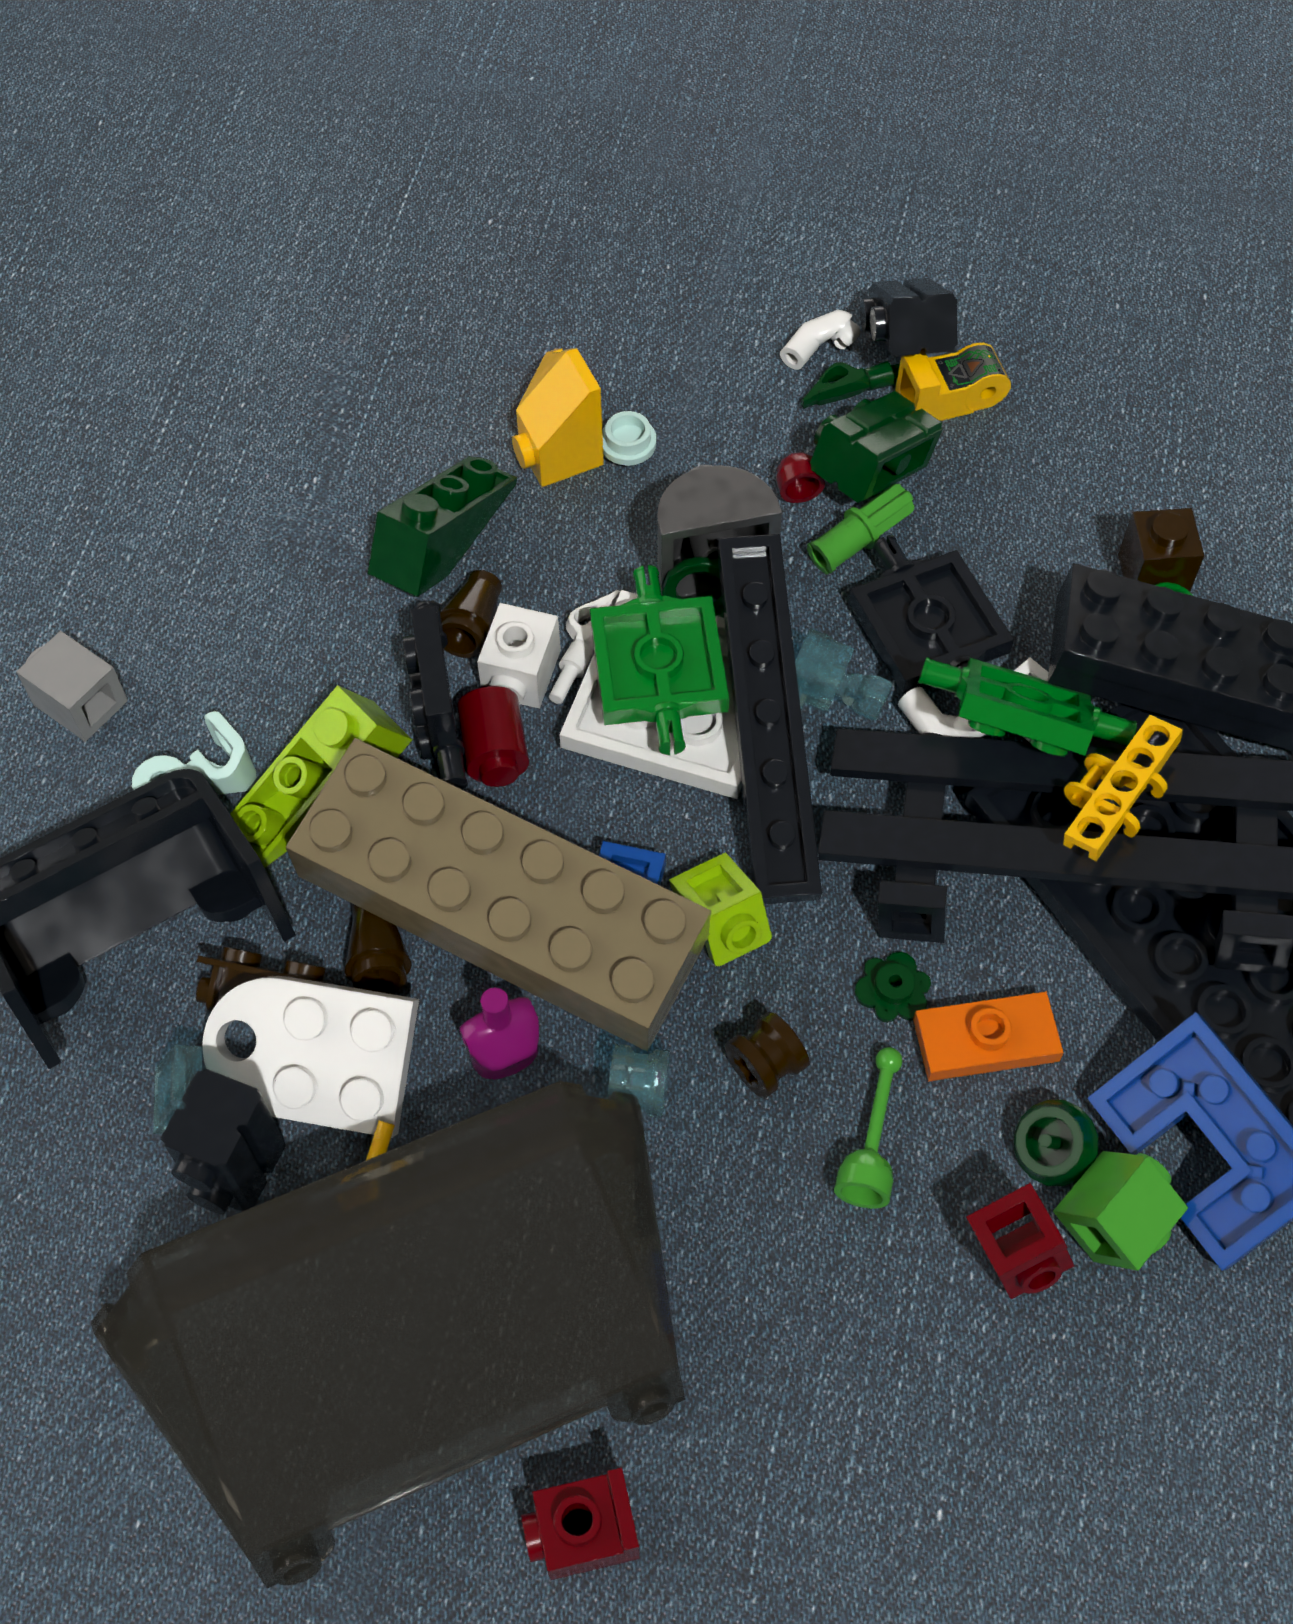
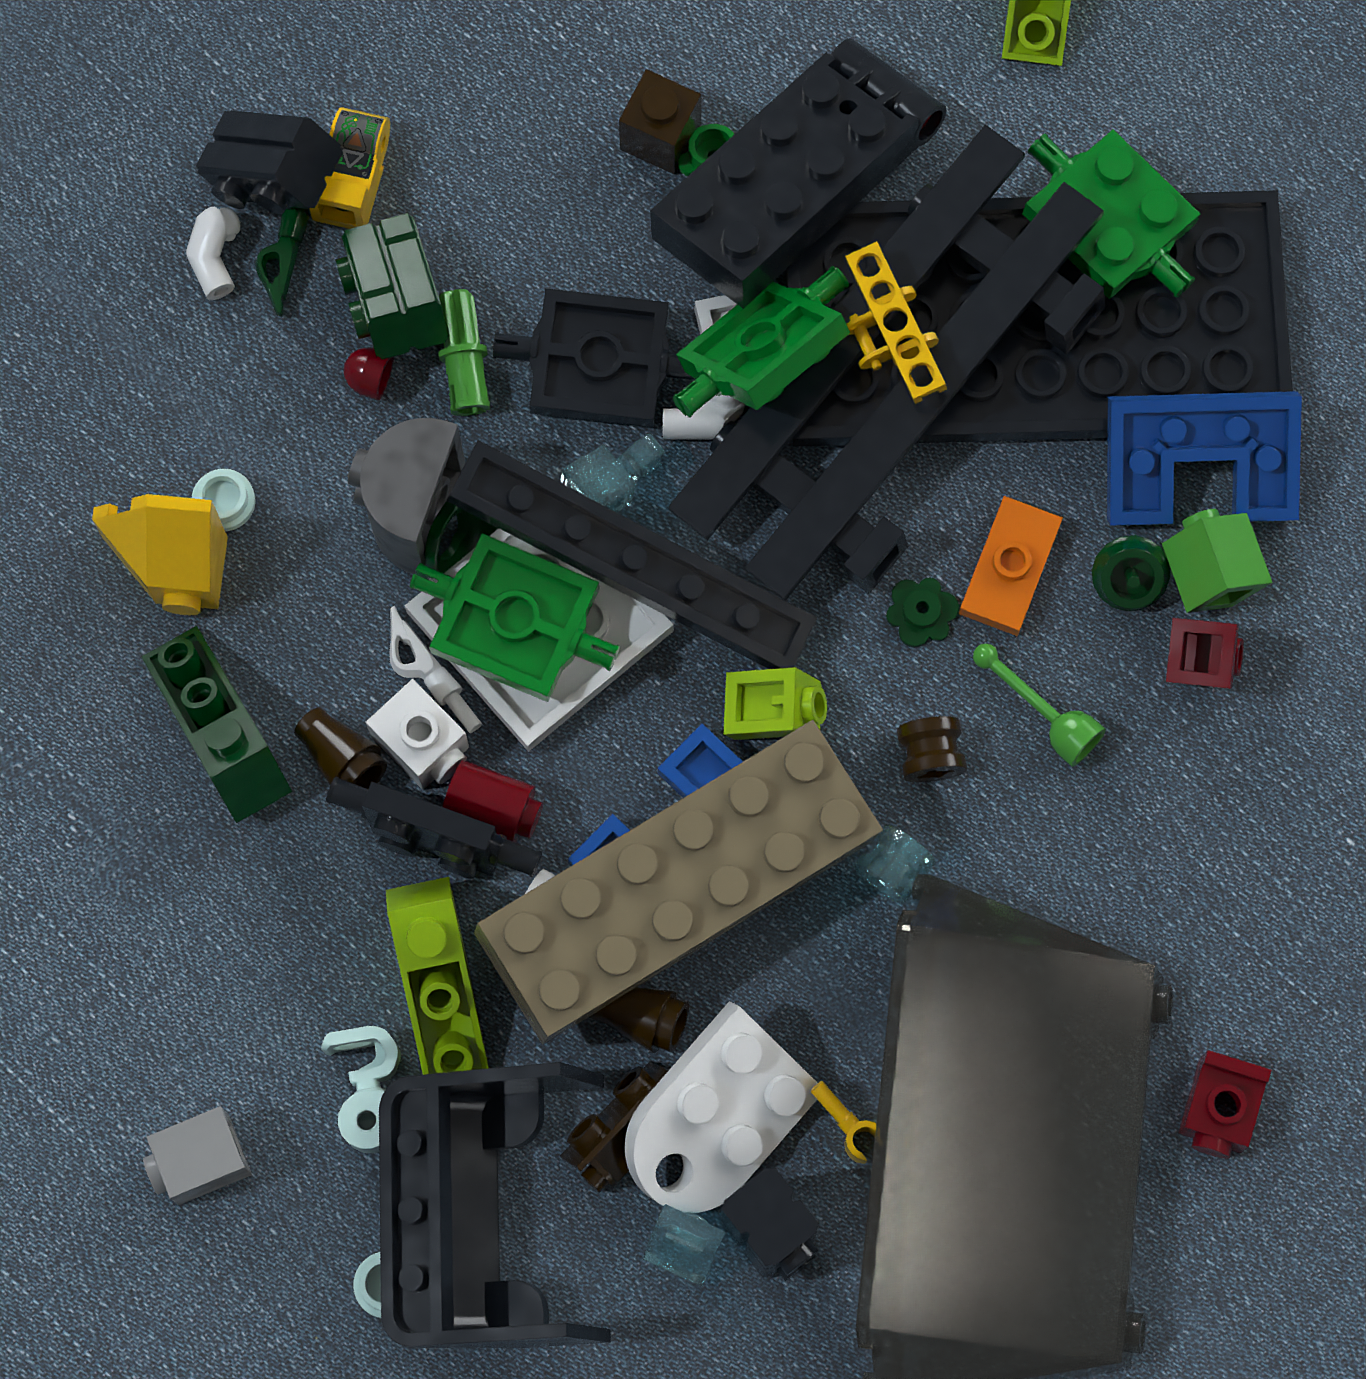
camera: 60 degrees left, 15 degrees up
magenta piece [459,987,539,1080] -> none

